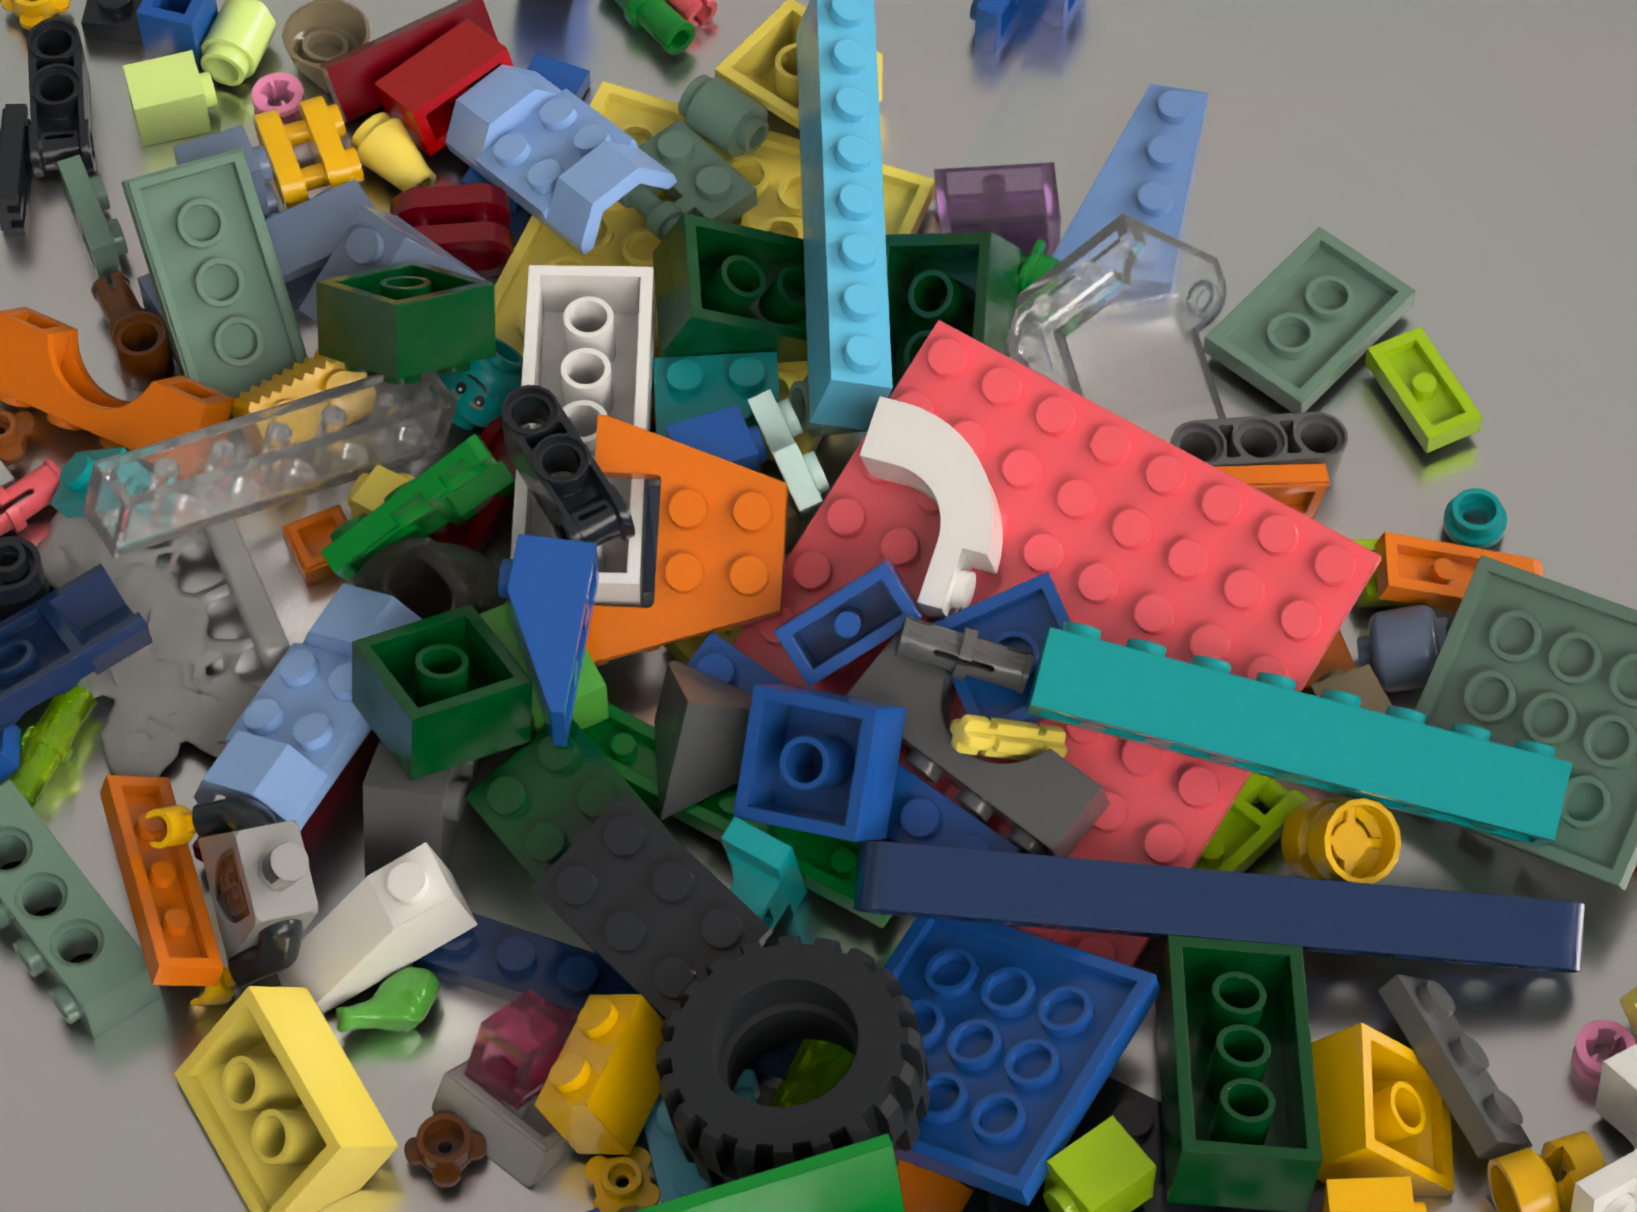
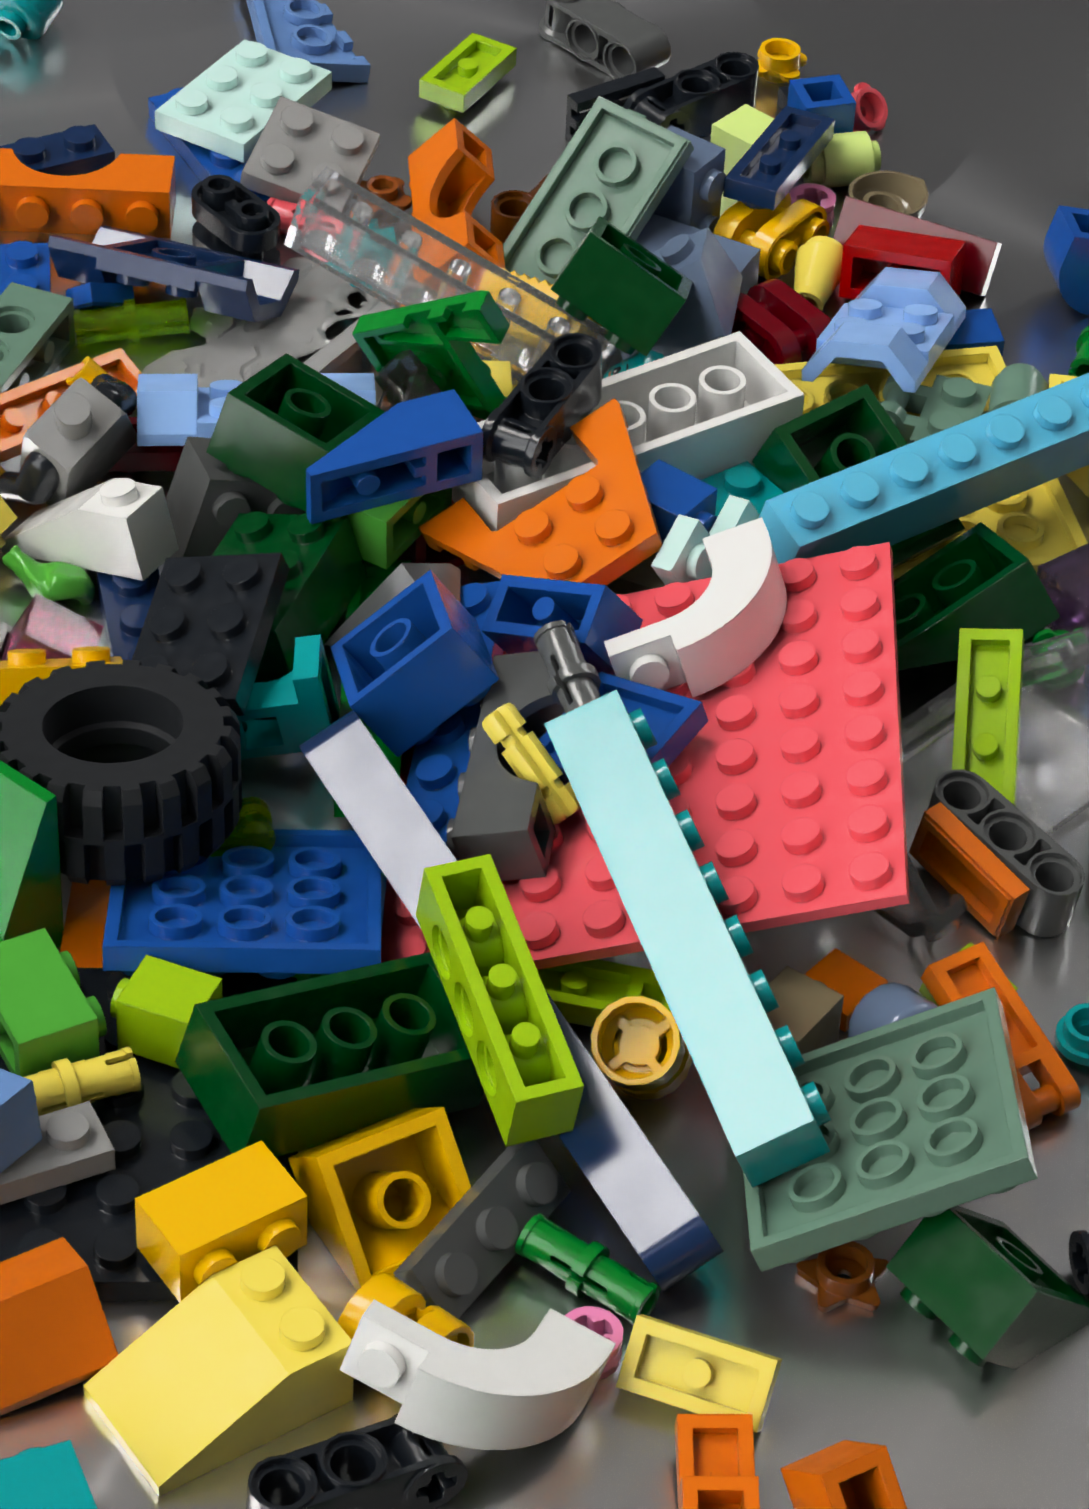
camera: 55 degrees right, 15 degrees down
none -> lime brick [416,854,584,1147]
none -> green pin [515,1213,661,1326]
none -> dark blue plate [723,106,835,211]
none -> lime plate [952,628,1024,807]

